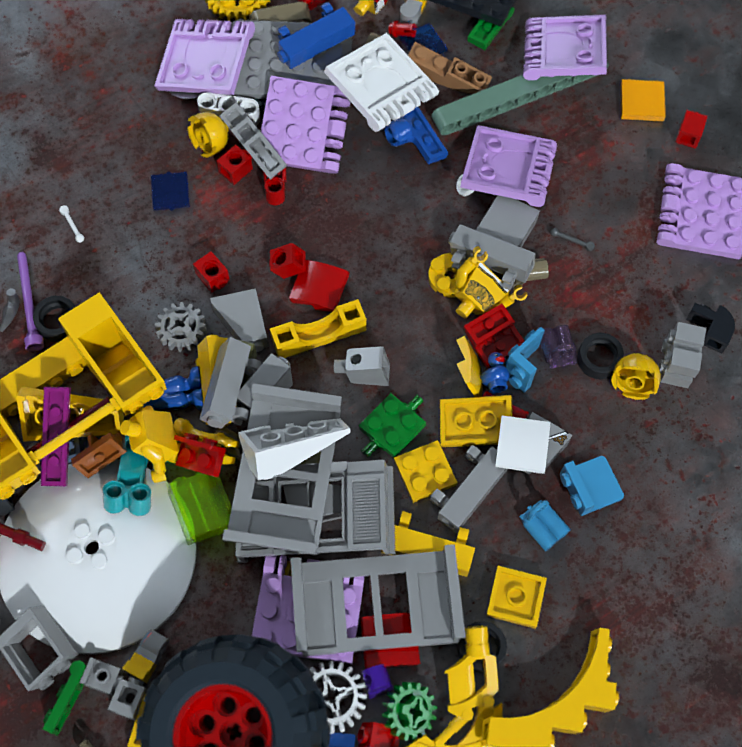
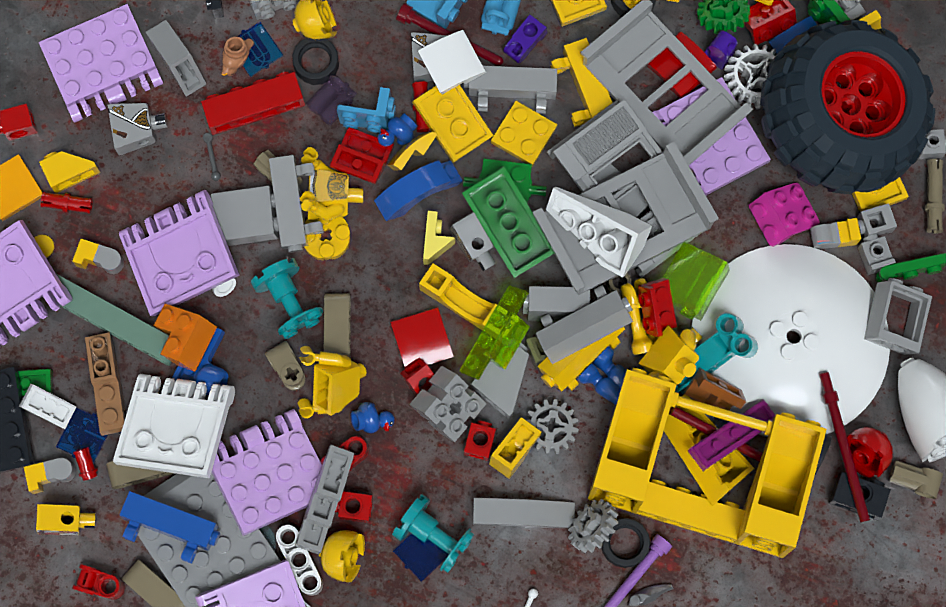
camera: 125 degrees left, 10 degrees up
none -> white plate [19,384,76,429]
none -> yellow piece [34,235,54,258]
none -> yellow slope [39,151,100,194]
none -> red pin [41,192,93,214]
none -> leg [72,239,124,274]
none -> light grey torso [107,103,168,155]
none -> light grey slope [146,20,206,97]
none -> orange brick [154,304,217,372]
none -> red brick [201,72,305,135]
none -> nougat animal [222,37,254,76]
none -> piece [237,22,283,77]
none -> teal piece [251,258,323,339]
none -> dark tan piece [264,340,306,391]
none -> yellow torso [298,346,367,418]
none -> dark tan beam [324,293,351,358]
none -> blue animal [351,402,395,433]
none -> blue arch [374,160,463,221]
none -> teal piece [392,494,474,573]
none -> dark red piece [396,3,504,66]
none -> light grey brick [409,366,487,442]
none -> light yellow slope [423,211,455,265]
none -> clear neon green bracket [459,285,530,380]
none -> green brick [462,167,554,278]
none -> light grey slope [473,498,575,528]
none -> yellow arch [489,417,542,479]
none -> dark purple leg [503,14,548,63]
none -> light grey gear [568,499,618,553]
none -> dark pink bracket [748,183,820,247]

